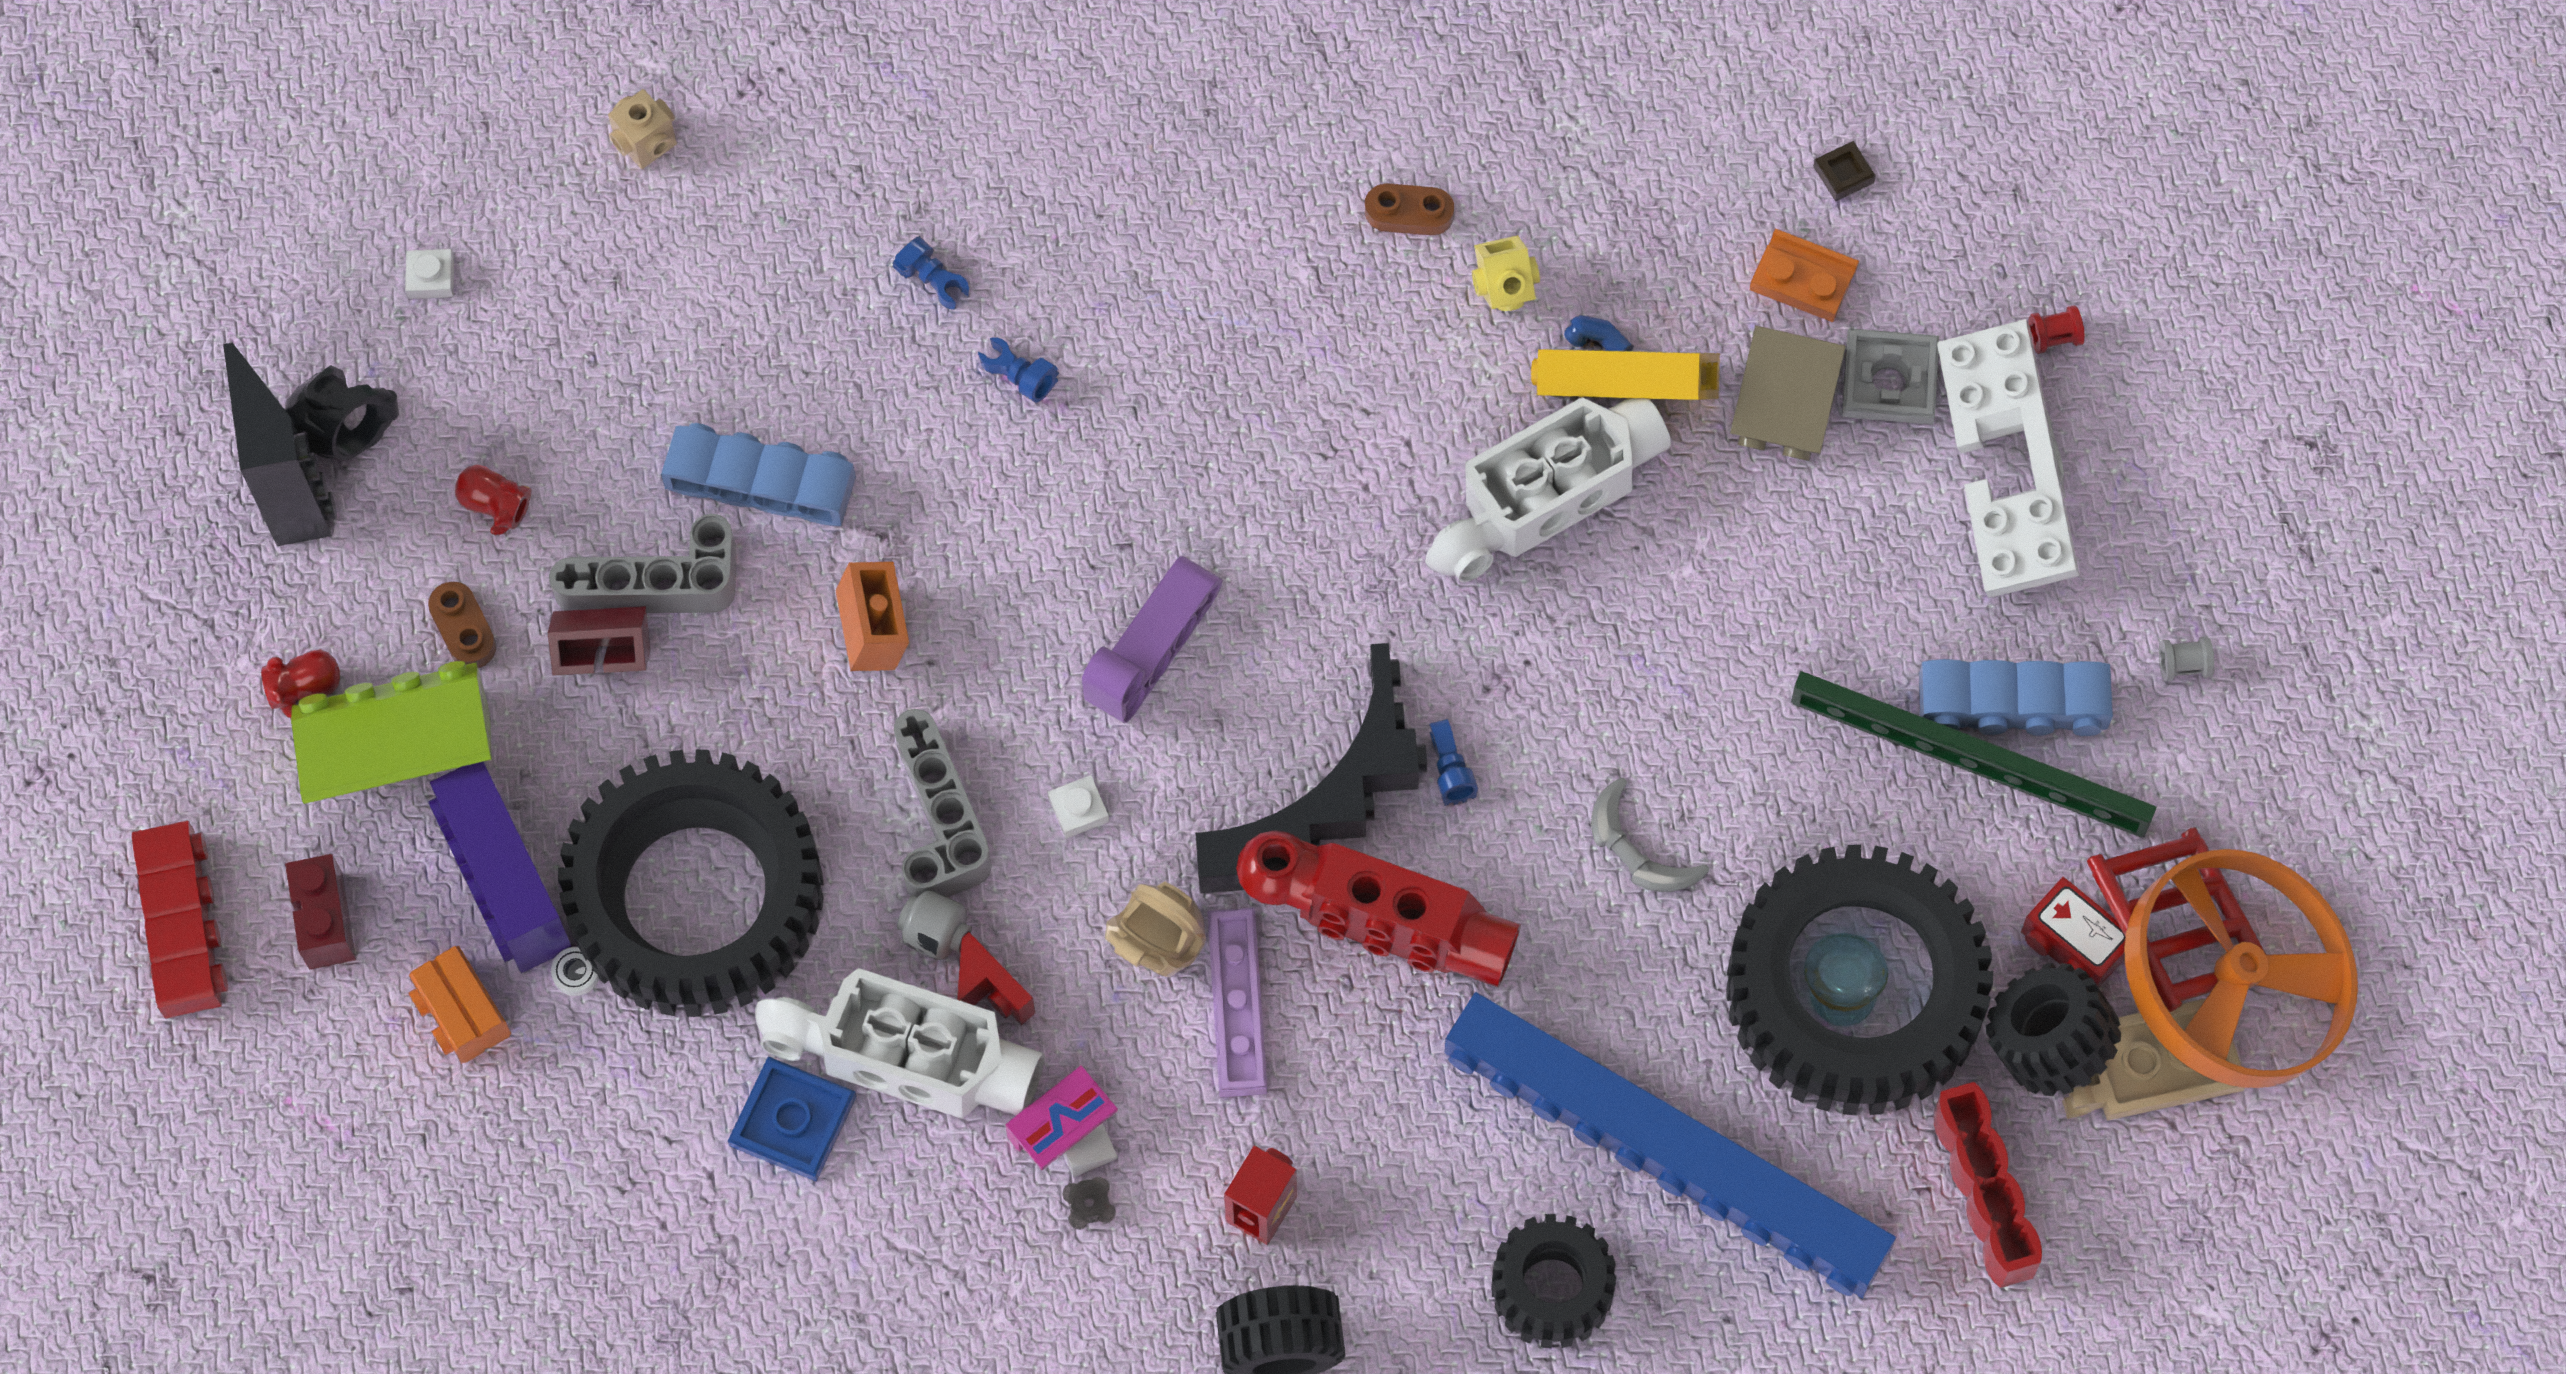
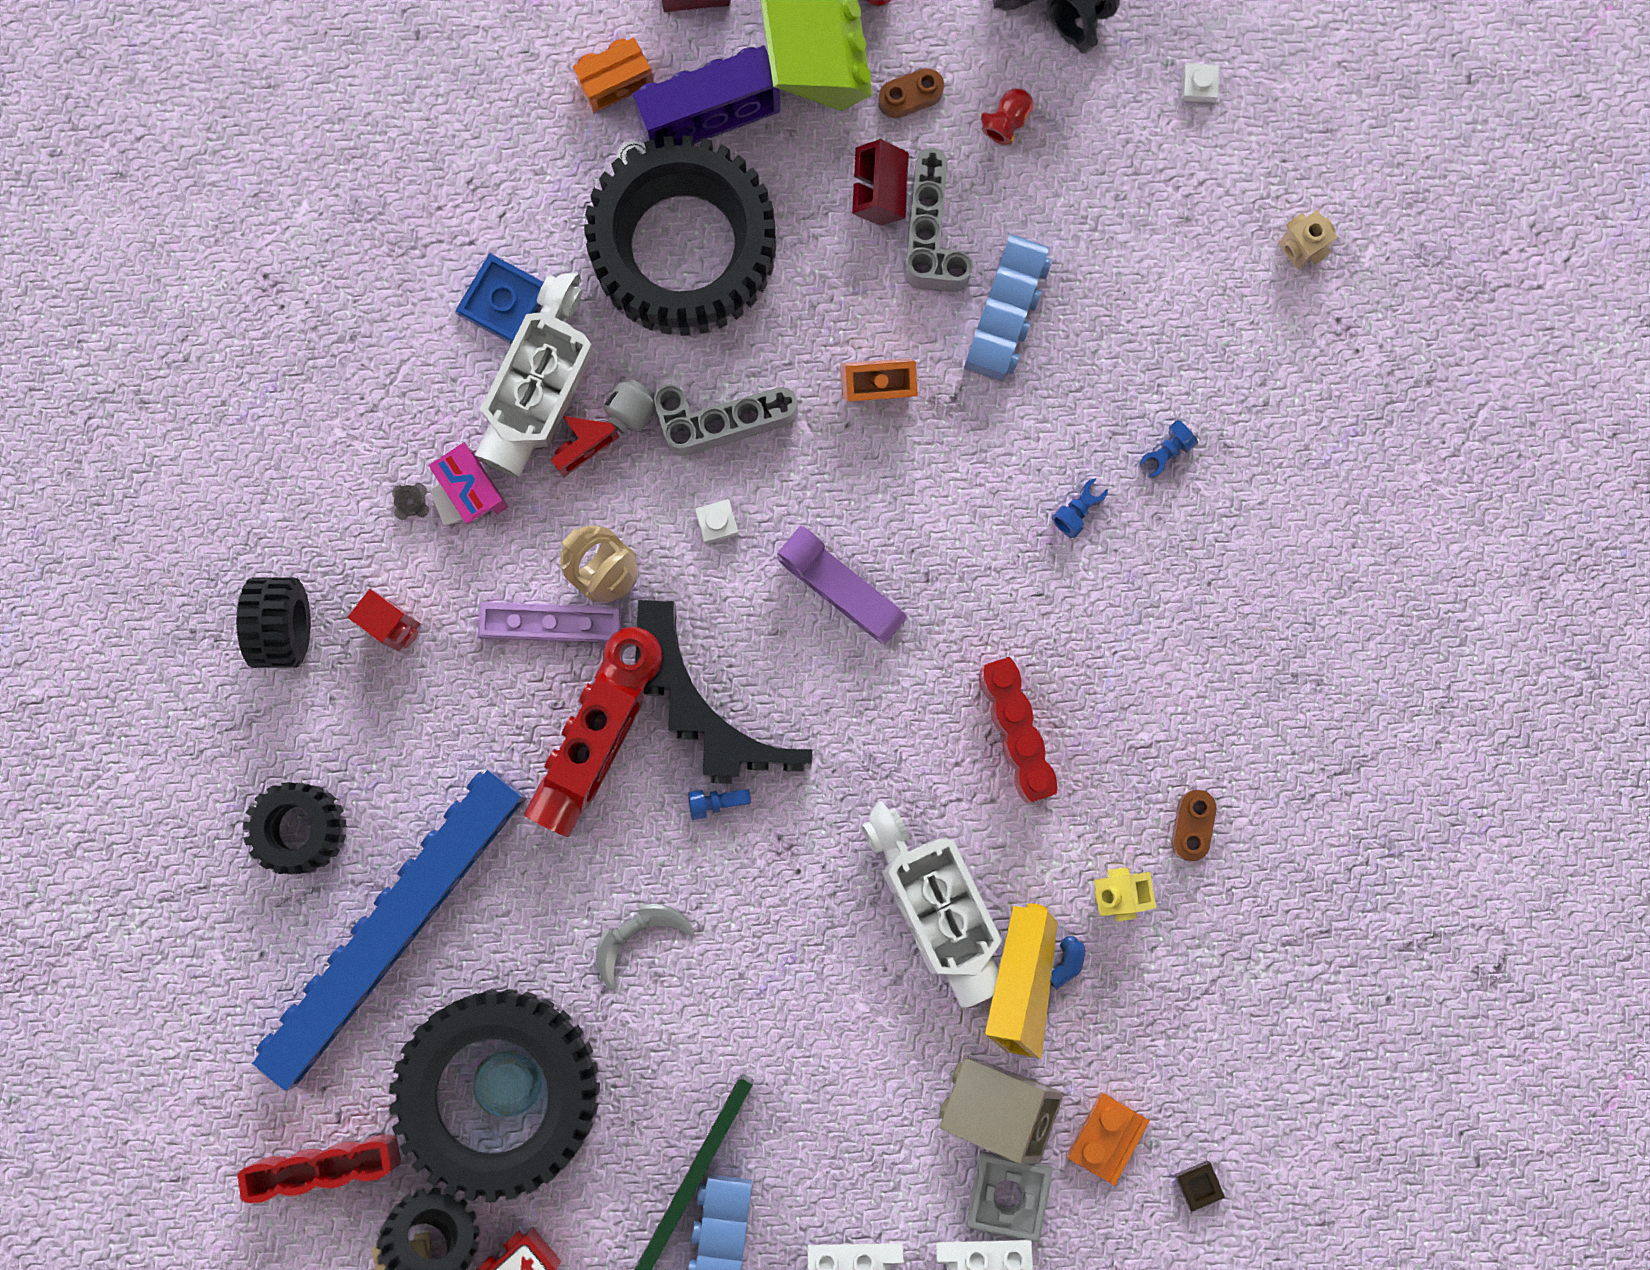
camera: 90 degrees right, 15 degrees up
none -> red brick [979,657,1057,803]

